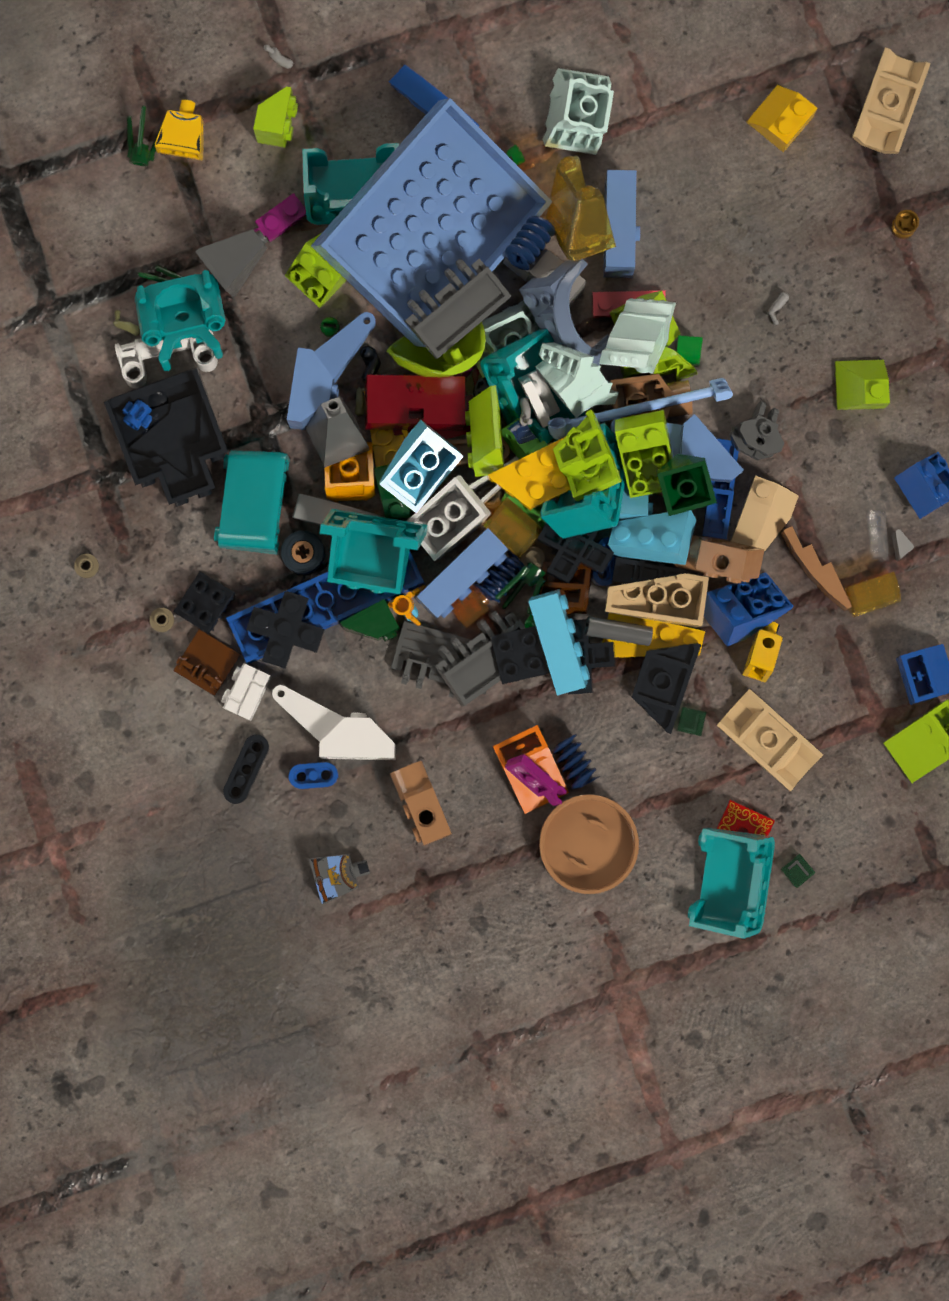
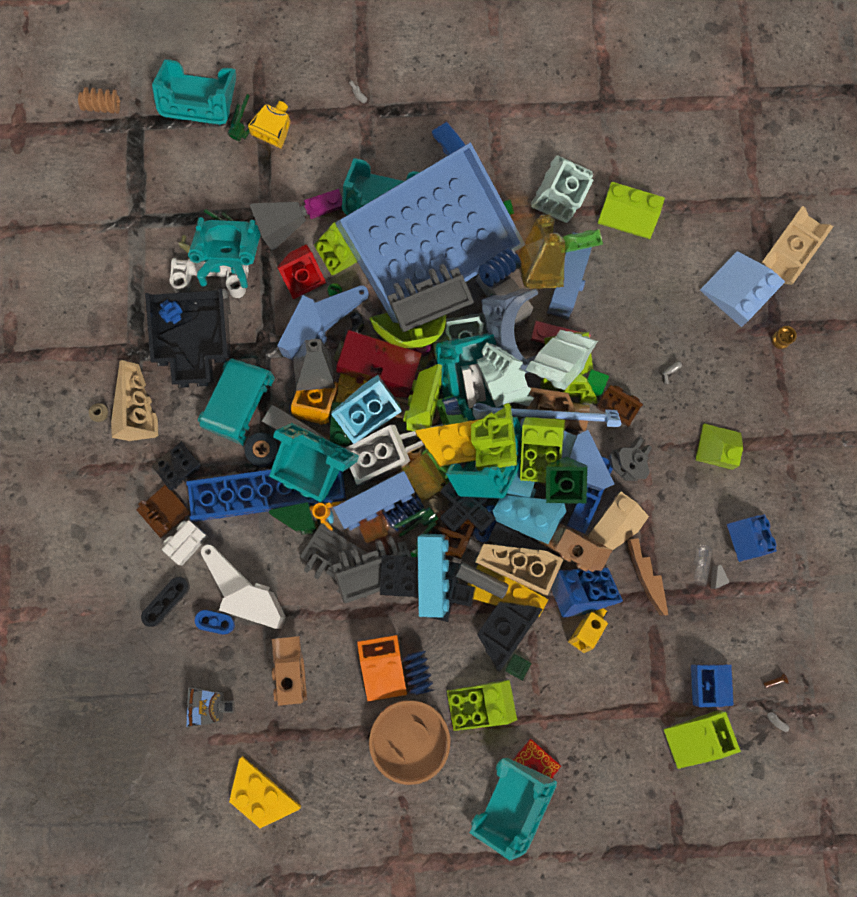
camera: 15 degrees right, 5 degrees down
dark tan plate [150,608,174,632] -> none
black plate [246,591,325,669] -> none
lime slope [253,86,298,148] -> none
magenta plate [505,754,567,806] -> none
light grey piece [519,397,532,426] -> none
tan piece [716,689,823,792] -> none
yellow slope [746,85,817,153] -> none
clear green tile [780,854,816,889] -> none
clear yellow brick [845,572,901,617] -> none
none -> tan wedge [111,360,158,441]
none -> teal windscreen [152,59,236,125]
none -> yellow wing [229,756,301,828]
none -> red slope [277,244,326,300]
none -> lime slope [447,680,517,731]
none -> bright green slope [559,229,603,253]
none -> reddish brown bracket [596,385,643,427]
none -> lime slope [598,182,665,239]
none -> light blue slope [700,251,785,327]

